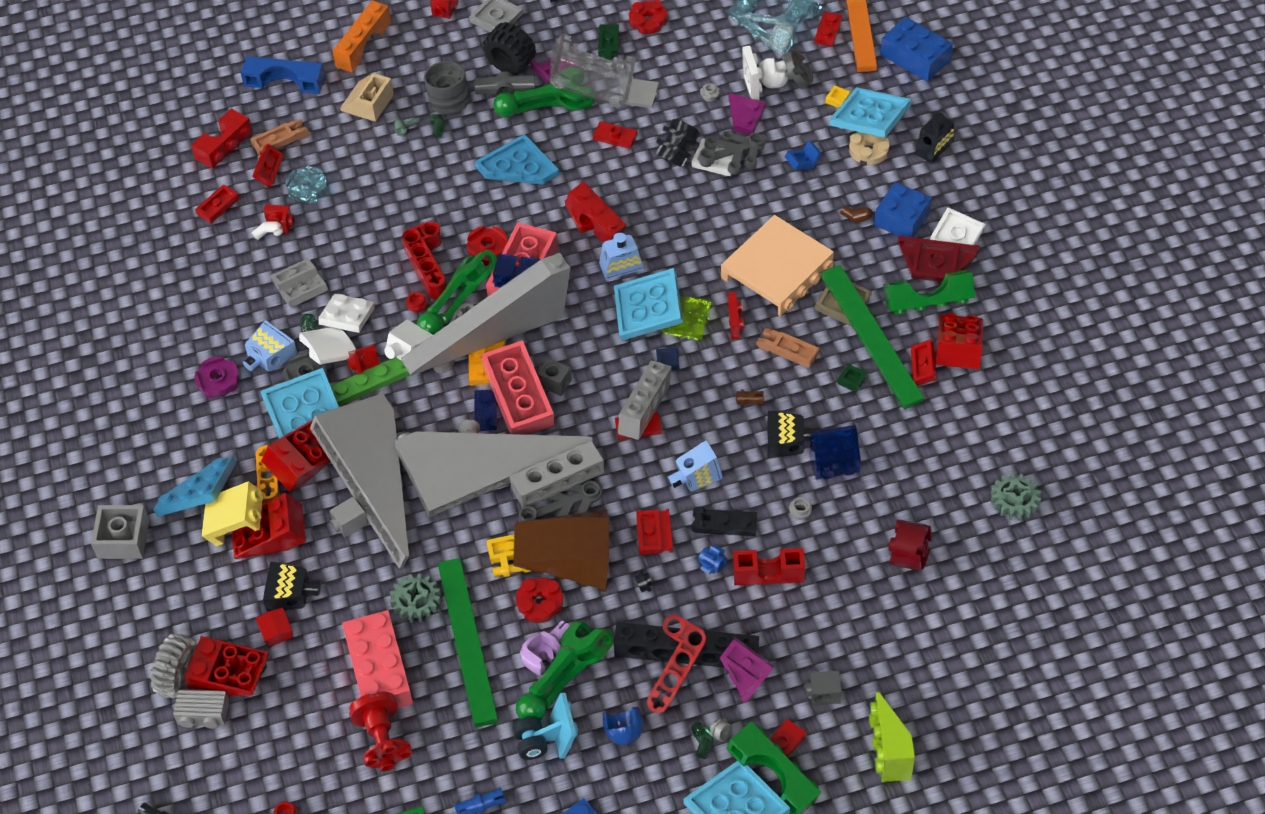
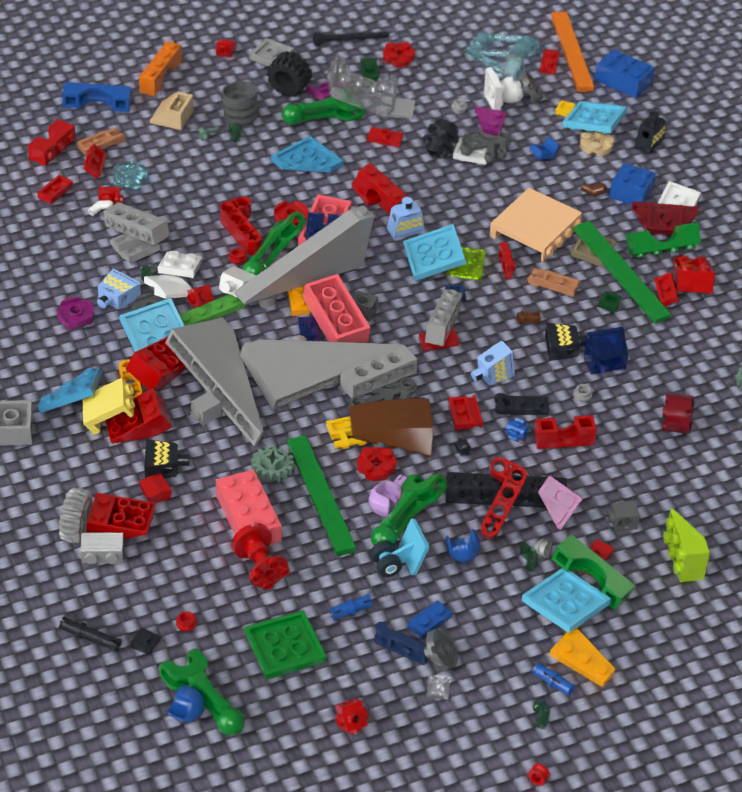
camera: 10 degrees left, 10 degrees down
dark grey piece [475,72,535,95] -> none
none -> light grey brick [103,202,170,245]

